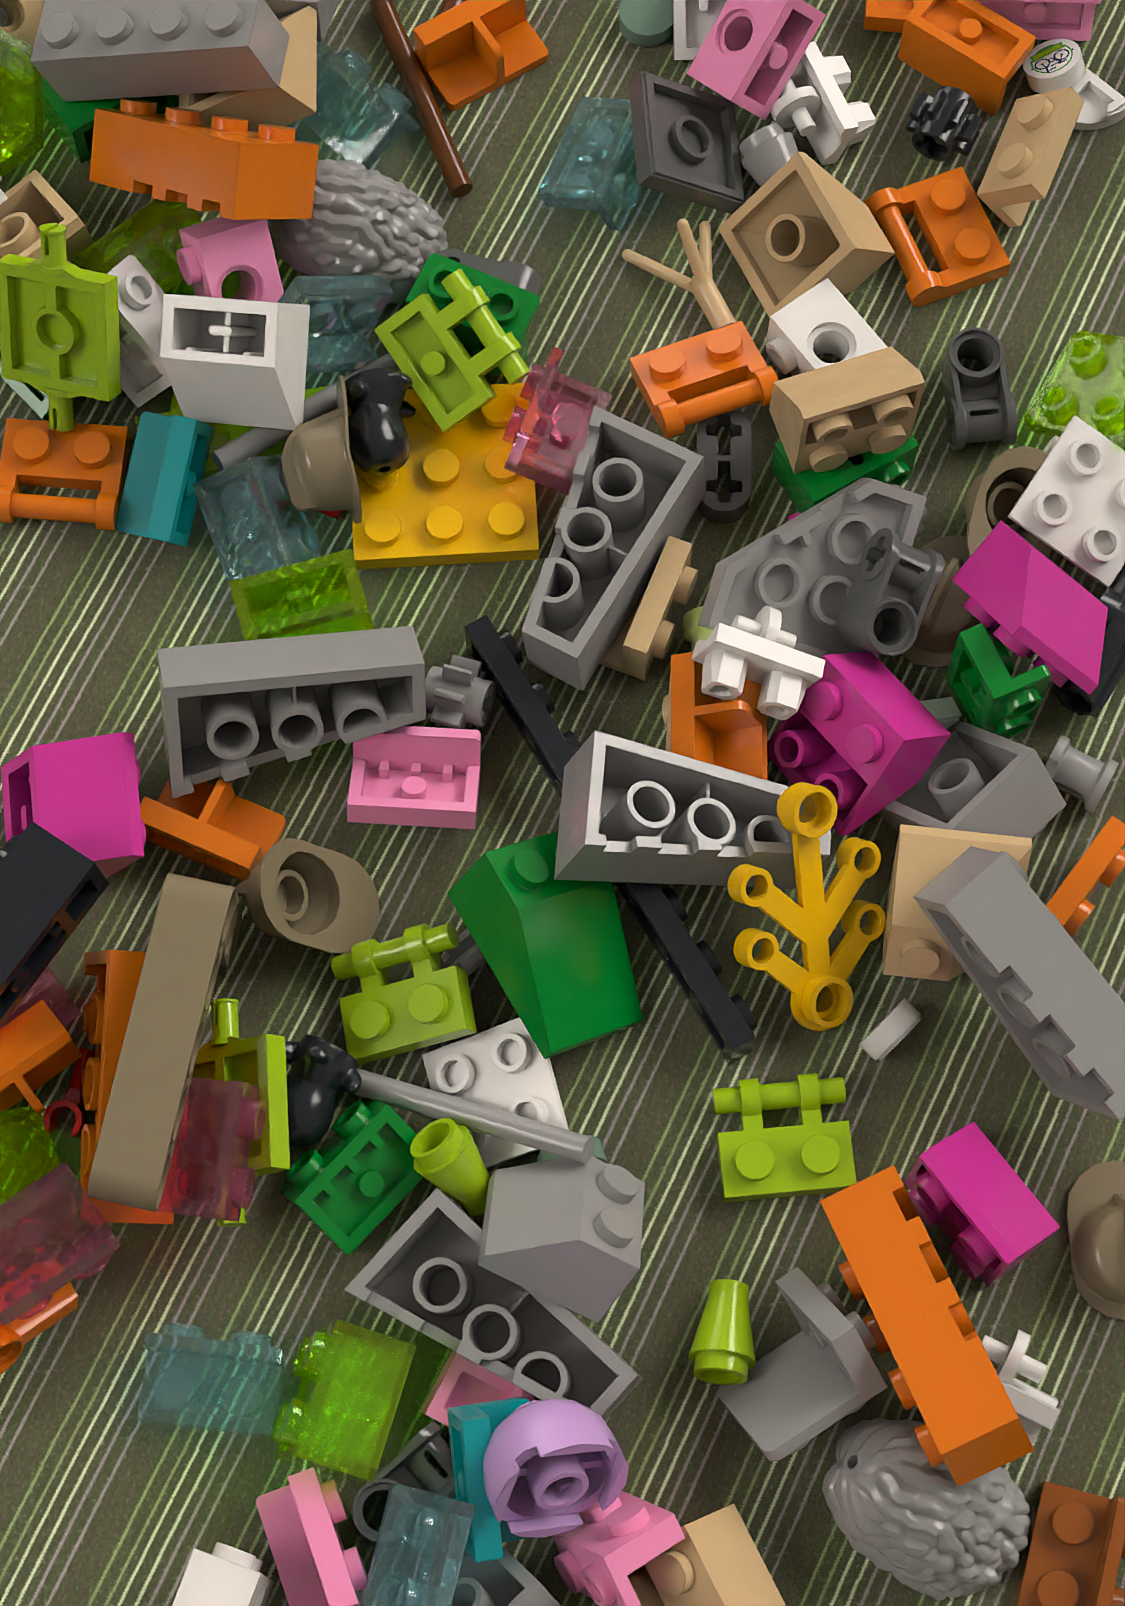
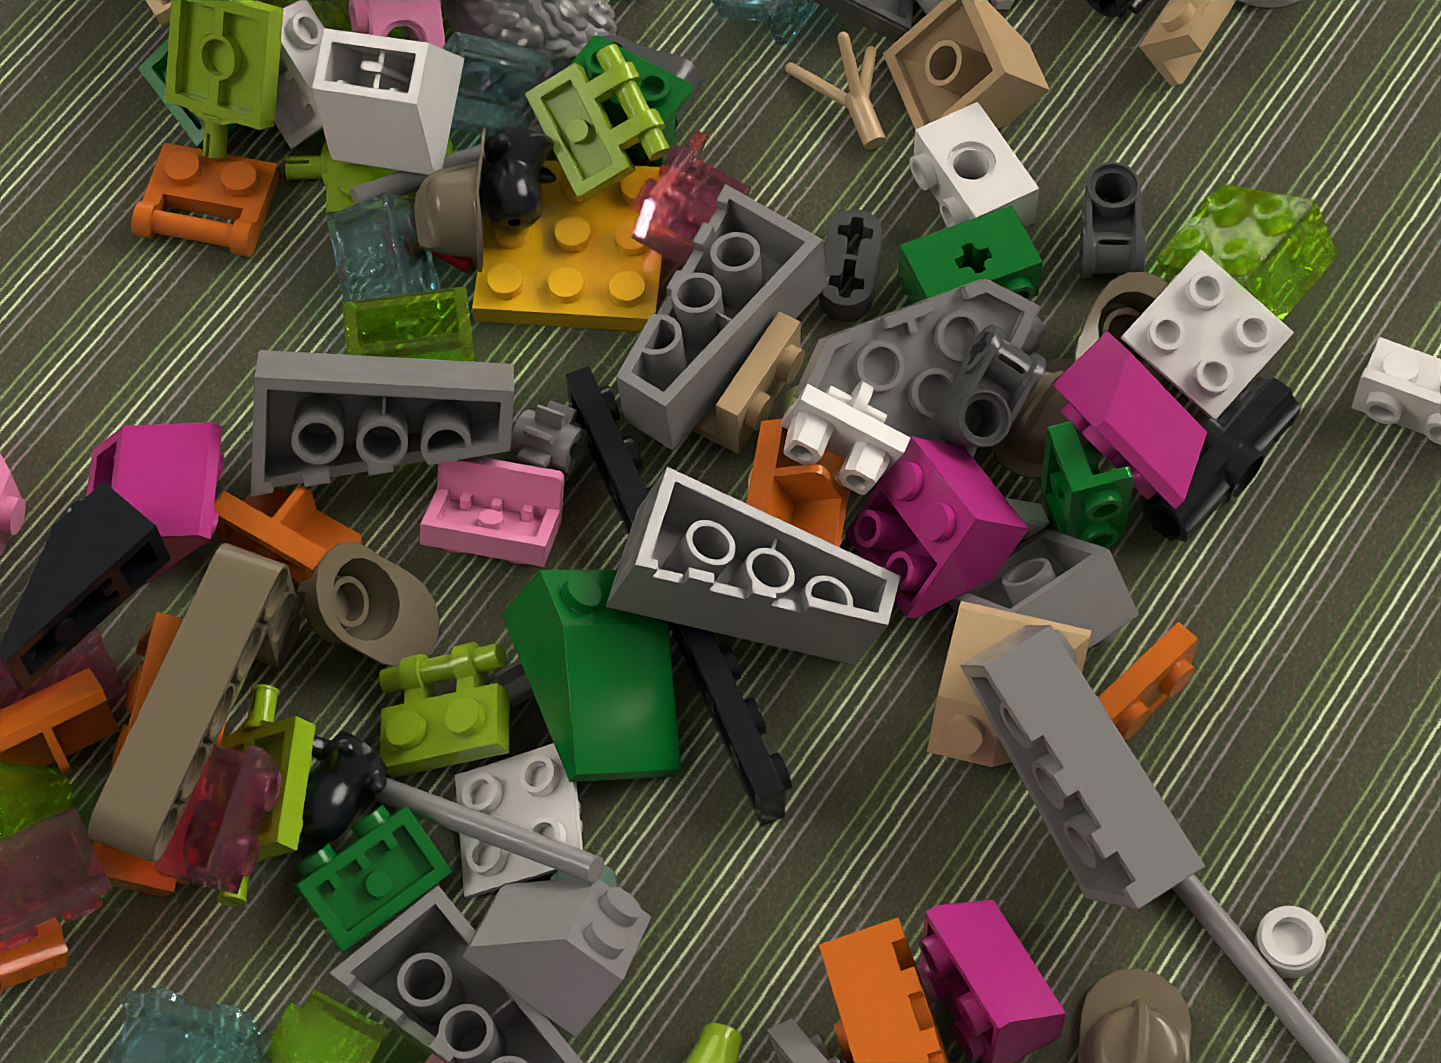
camera: 10 degrees right, 10 degrees down
red hand [43,1048,95,1138] -> none
teal panel [116,411,215,547] -> none
lime cone [410,1118,490,1216] -> none
orange plate [629,320,779,439] -> none
lime plate [712,1073,857,1203] -> none
yellow plant [727,782,886,1031] -> none
tan slope [769,346,925,474] -> none
white tile [859,998,921,1061] -> none
orange plate [865,166,1011,307] -> none
light grey bush [1045,735,1119,813] -> none

